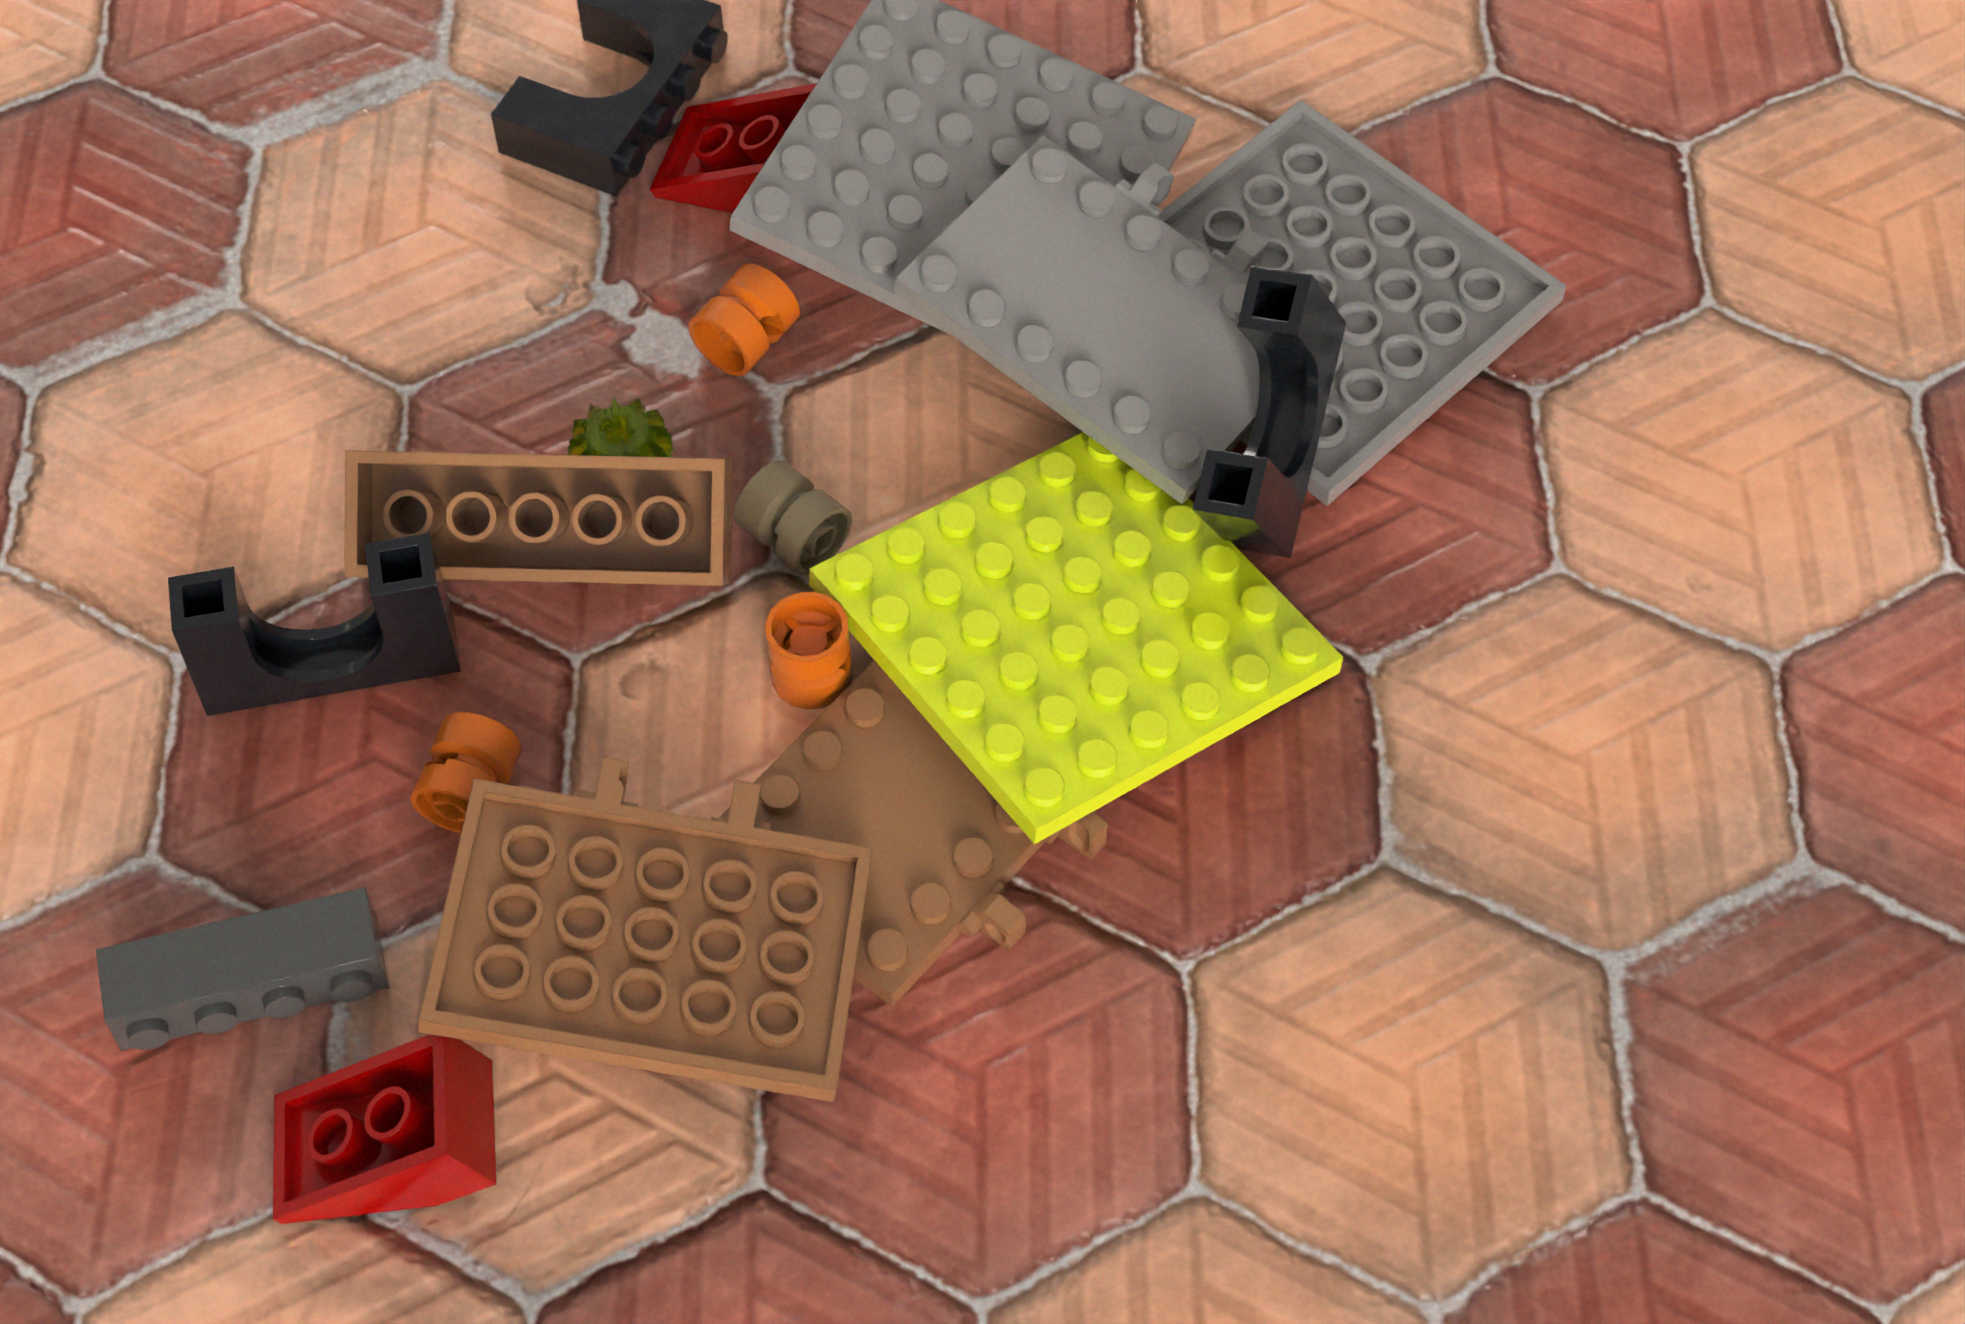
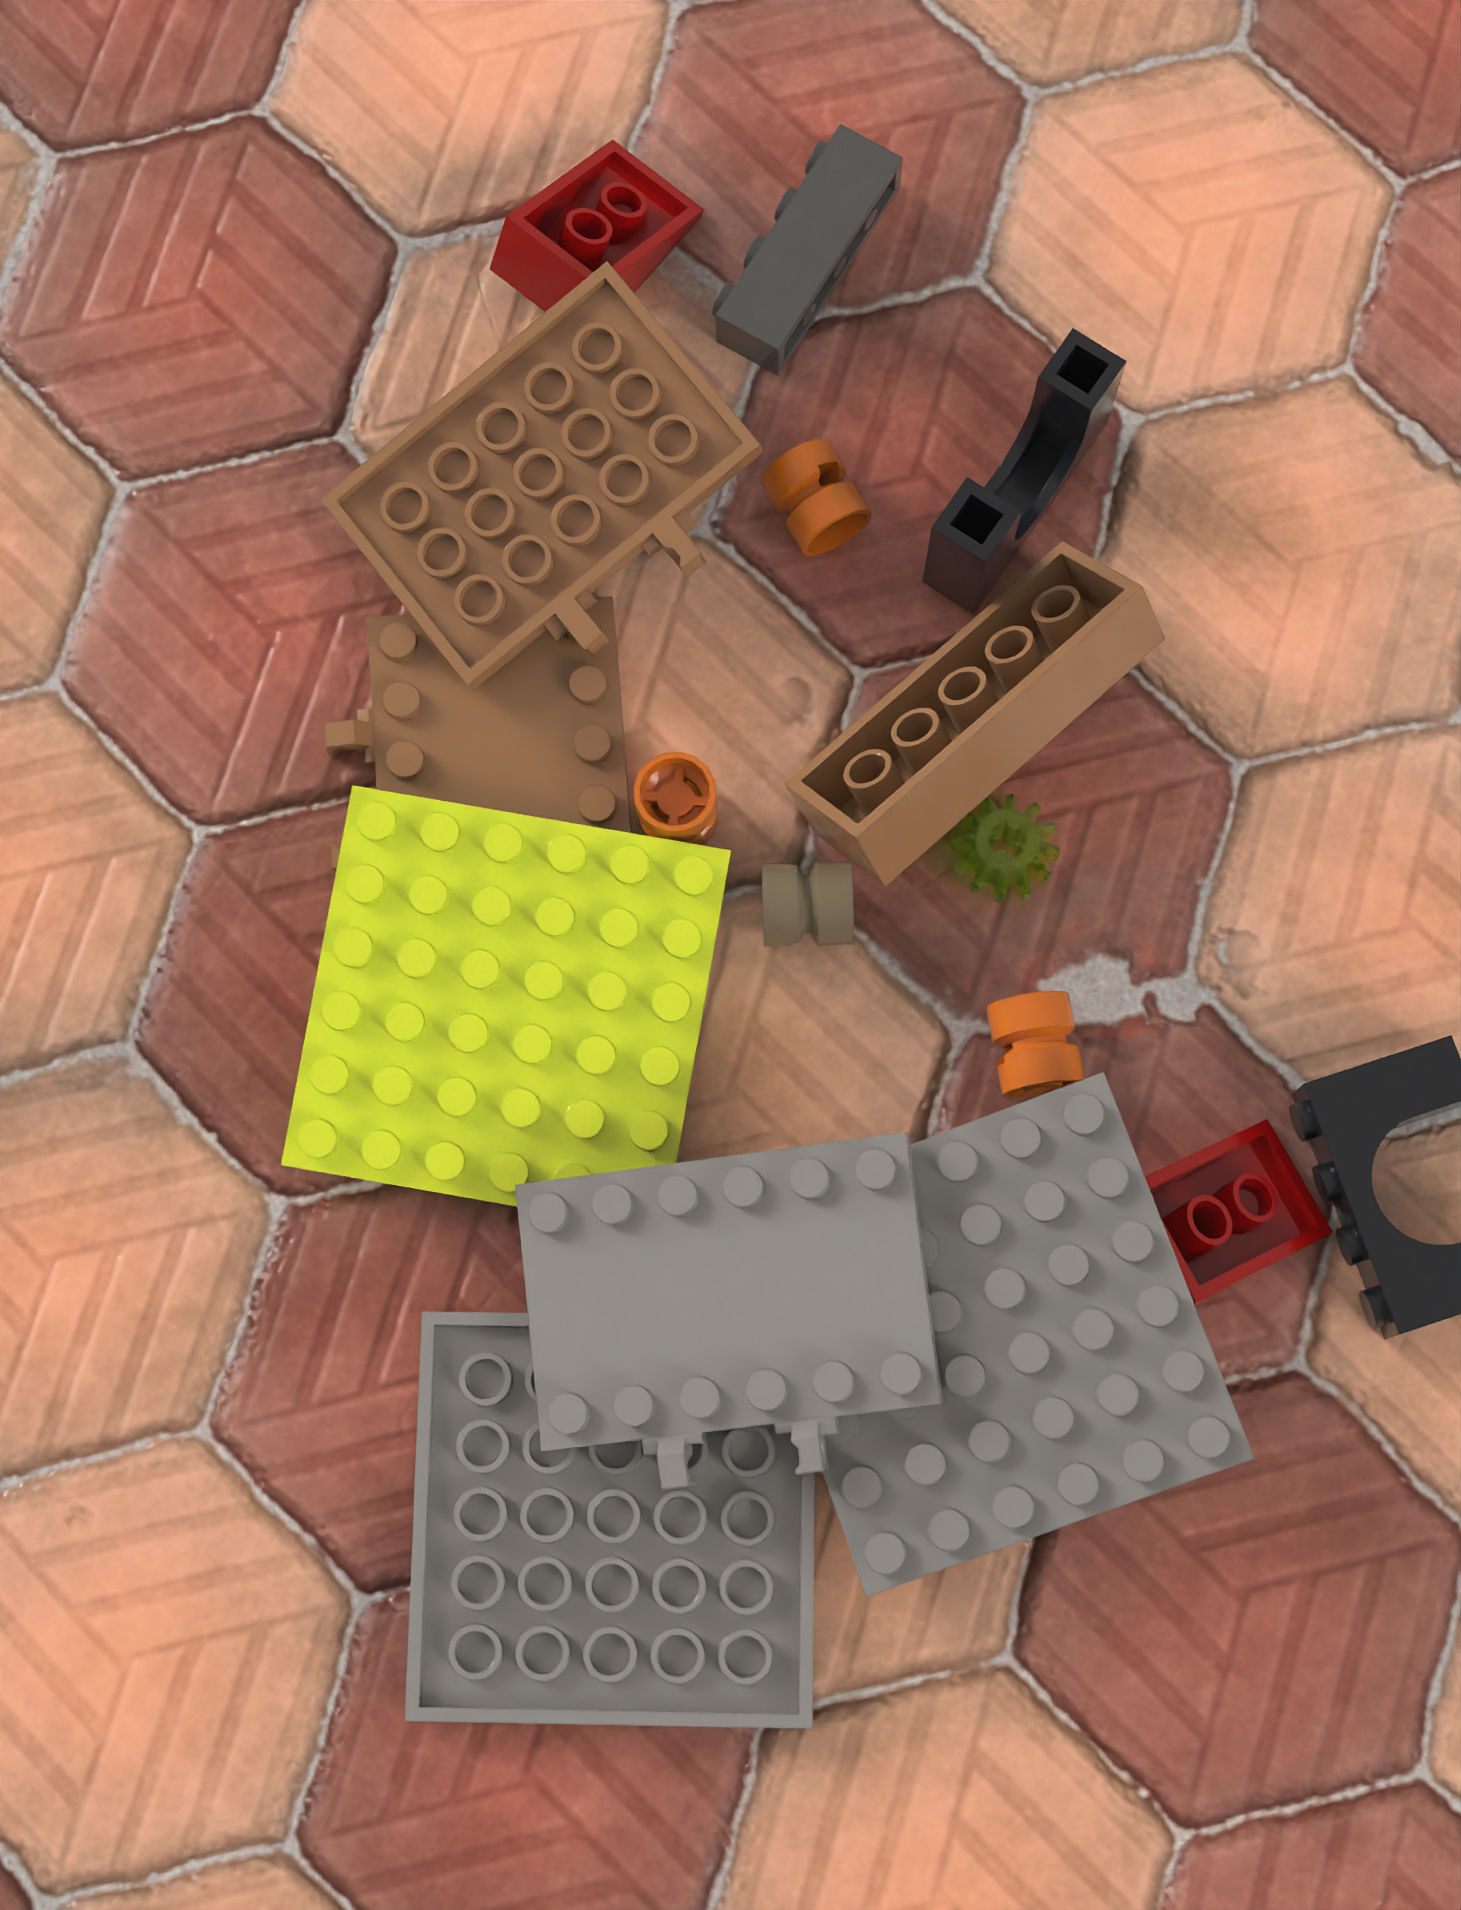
camera: 140 degrees right, 20 degrees up
black arch [1192,266,1346,558] -> none

